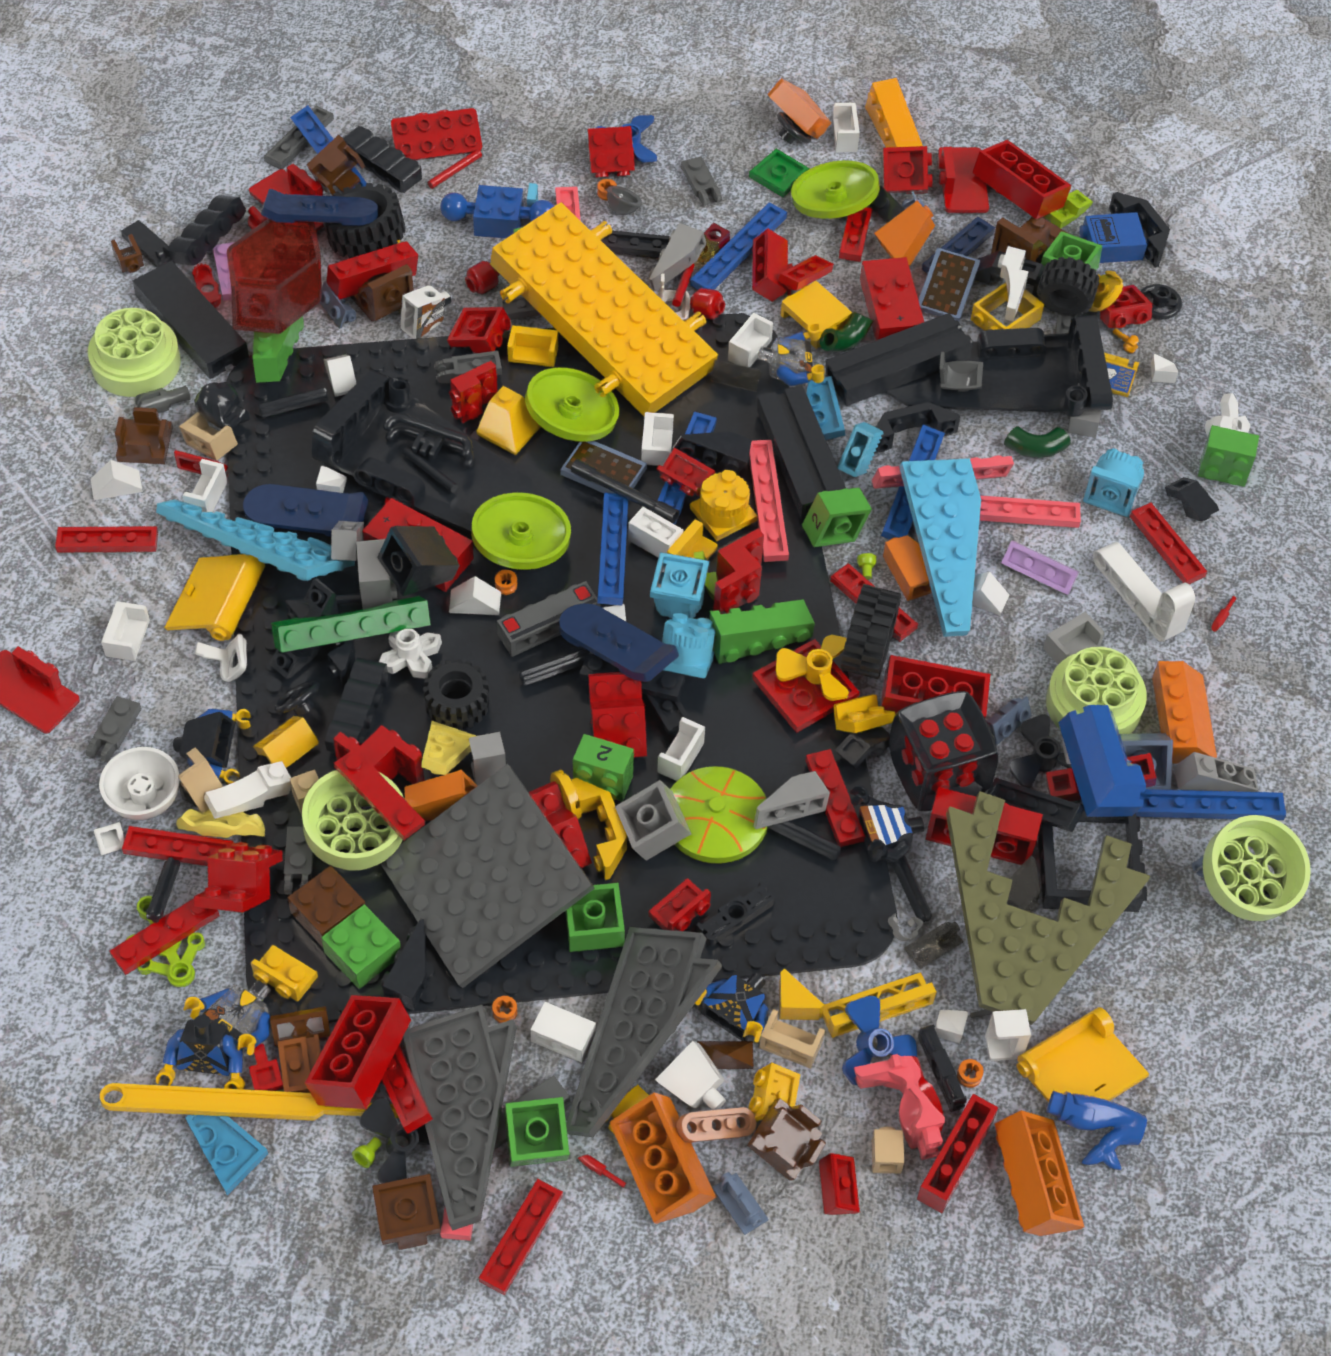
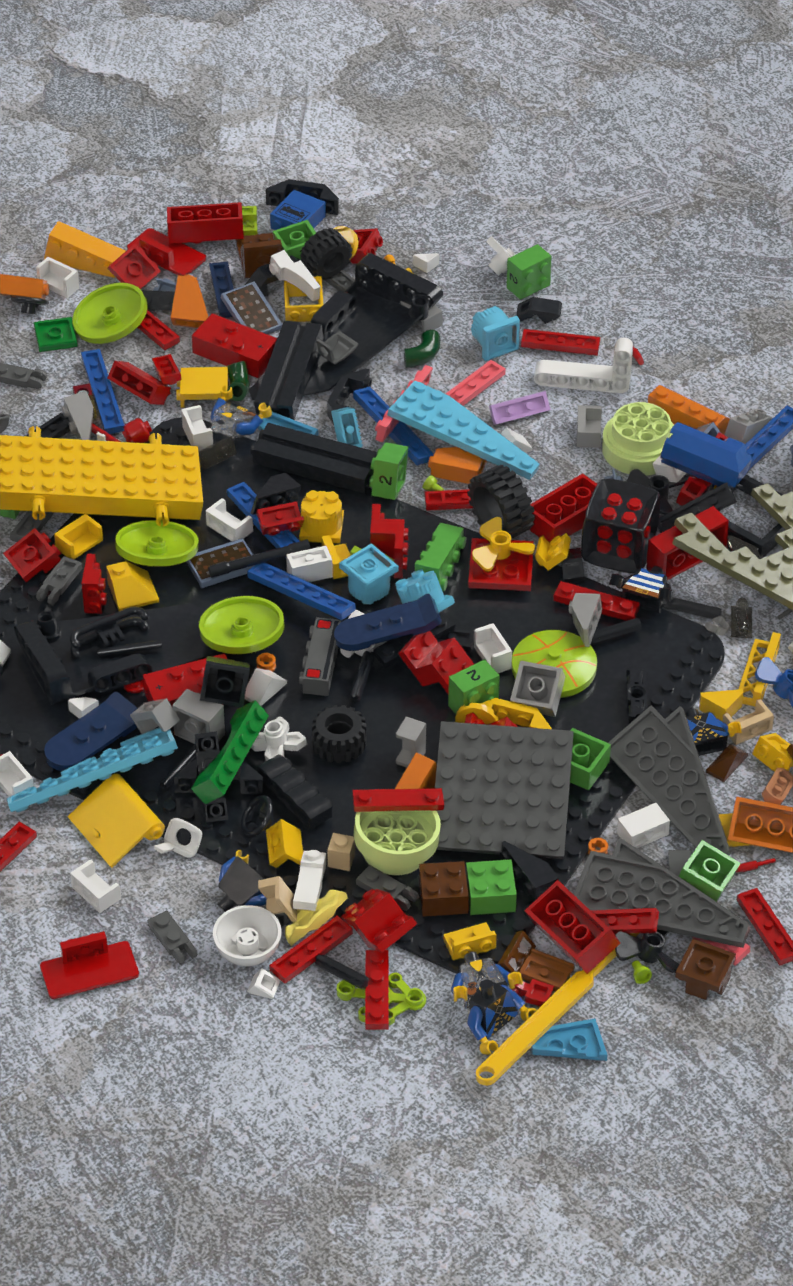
camera: 50 degrees left, 10 degrees down
red bracket [333,725,425,784] -> none
light yellow wing [421,721,476,775] -> none
red bracket [648,878,711,931] -> none
white torso [655,1041,726,1110] -> none
coral plate [749,440,789,562] -> none
black piece [1141,284,1182,319] -> none

